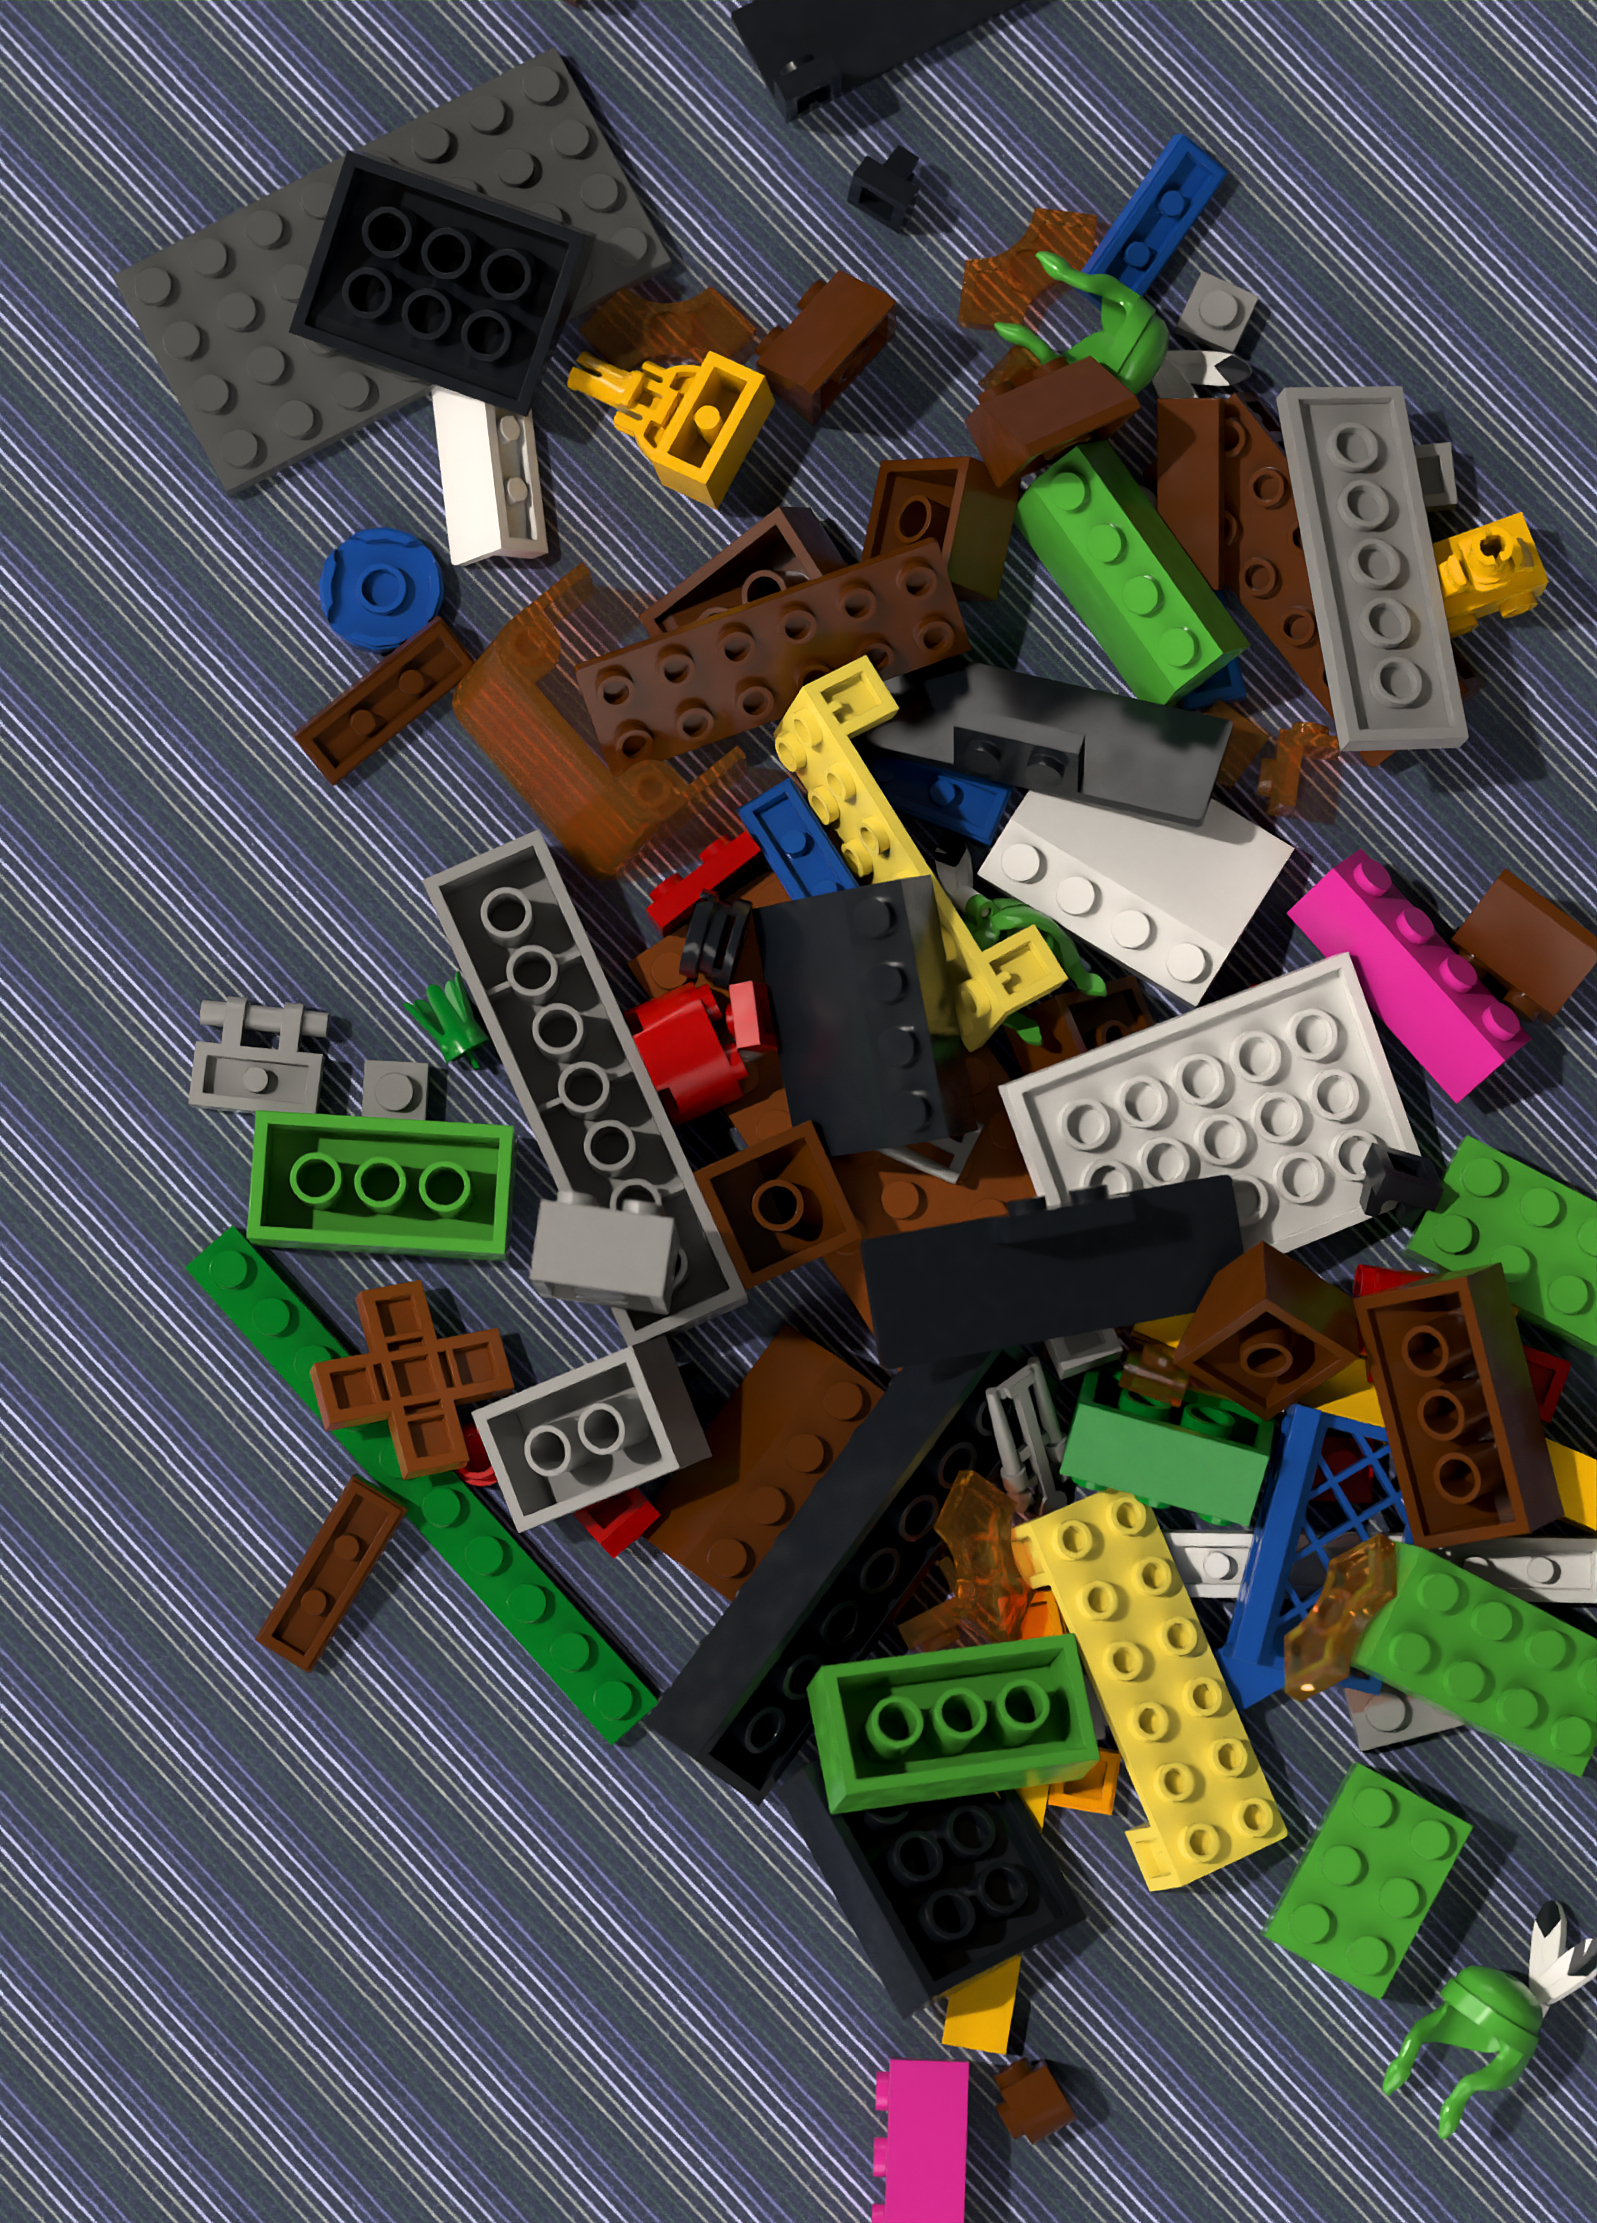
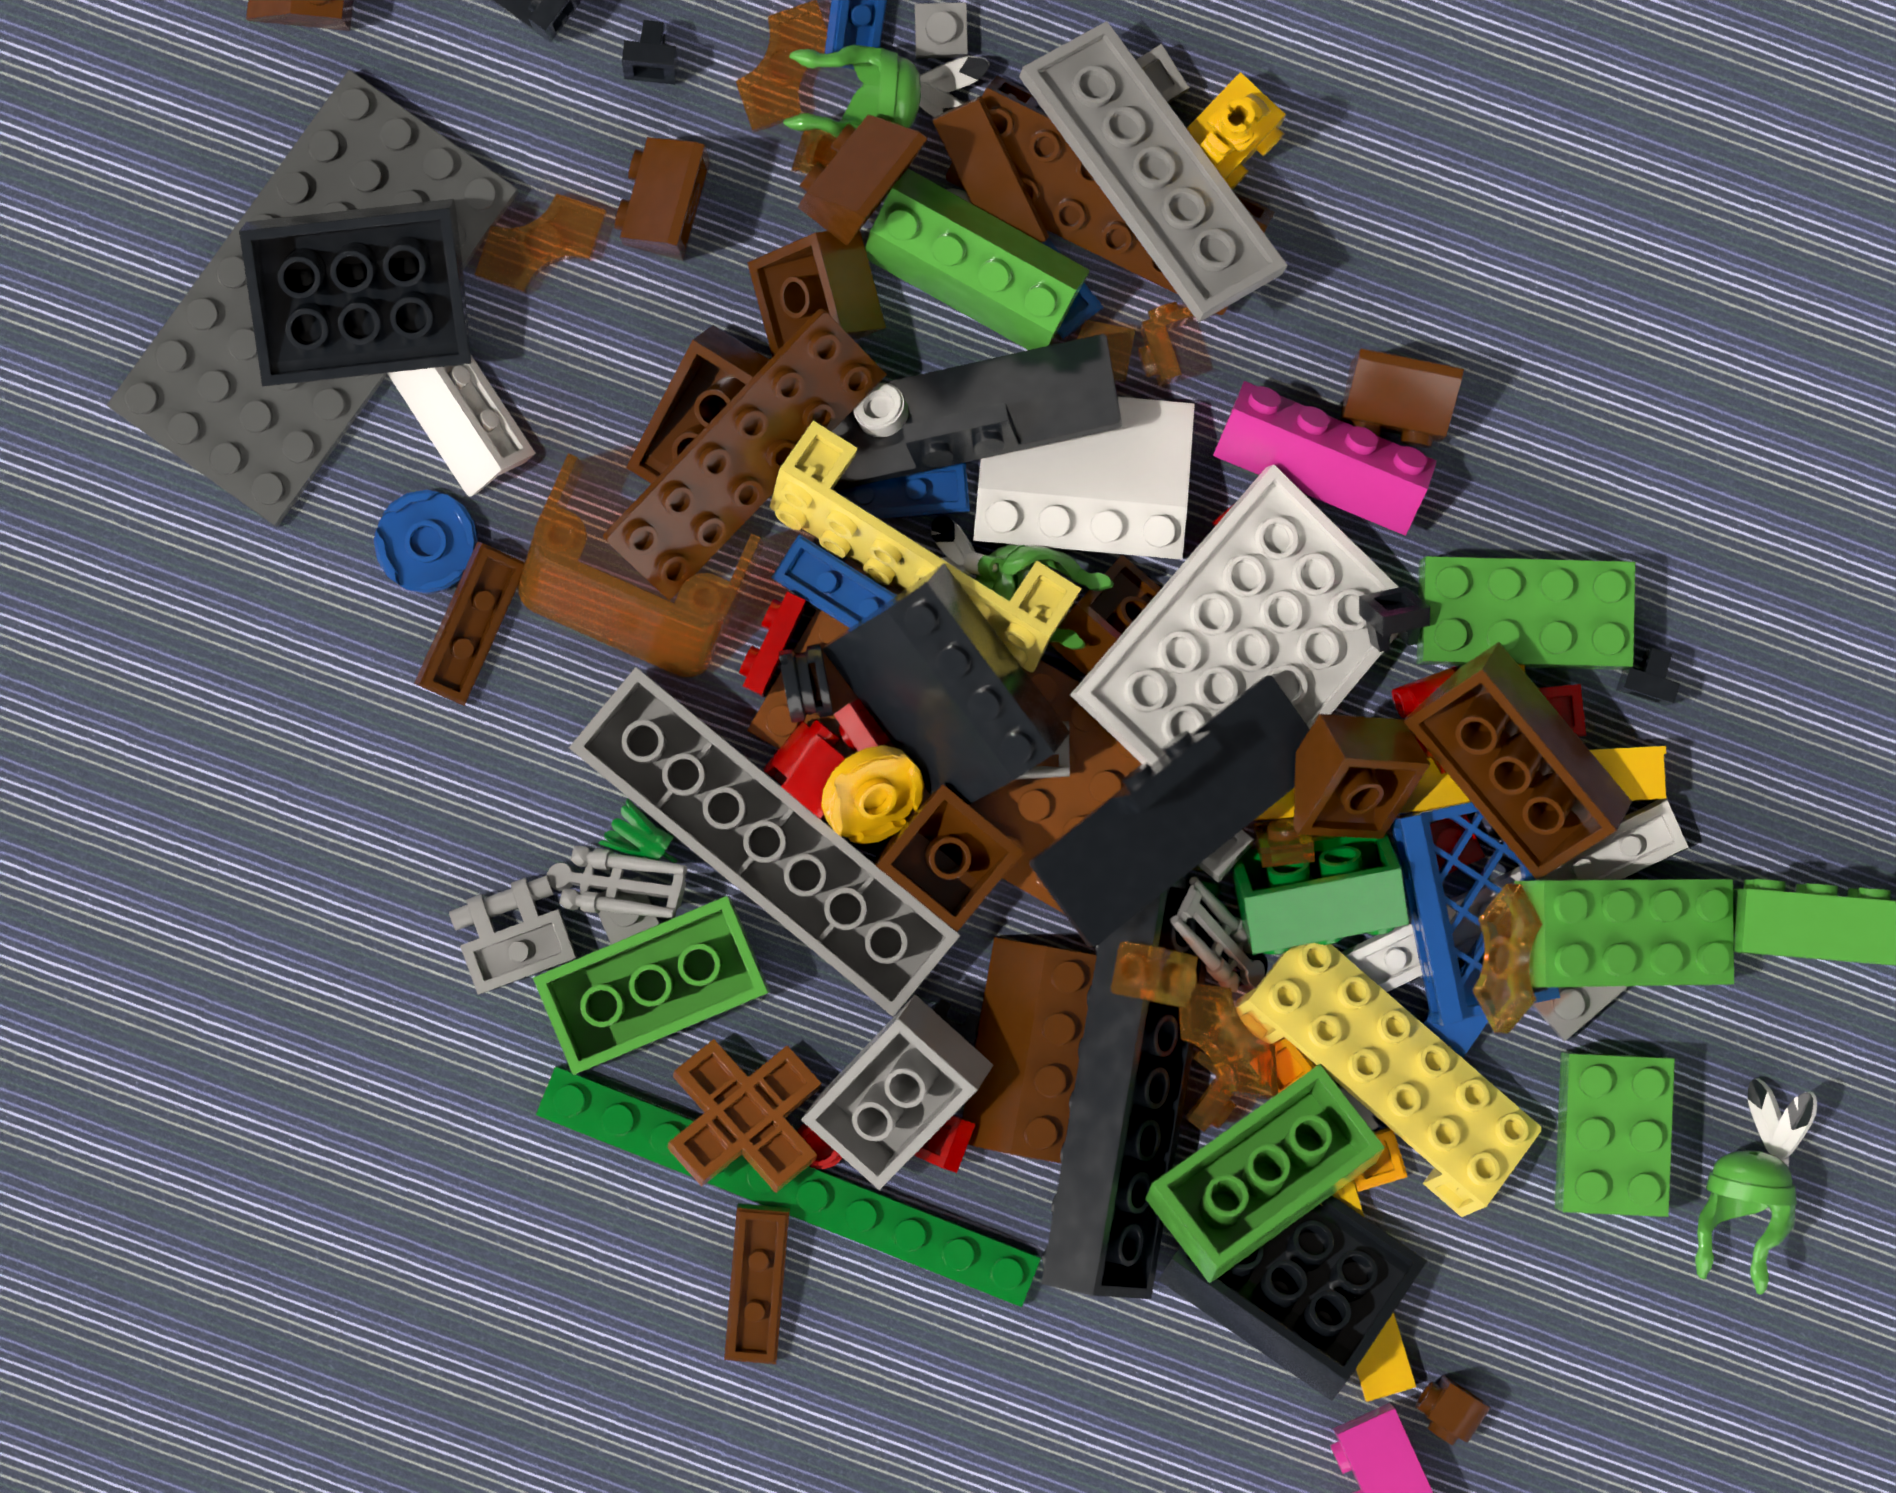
camera: 30 degrees left, 5 degrees up
light grey brick [530,1191,680,1315] -> none
yellow brick [567,350,775,510] -> none
none -> light grey piece [547,846,687,918]
none -> yellow tile [821,745,924,844]
none -> white tile [854,383,909,437]
none -> clear orange bracket [1111,942,1198,1009]

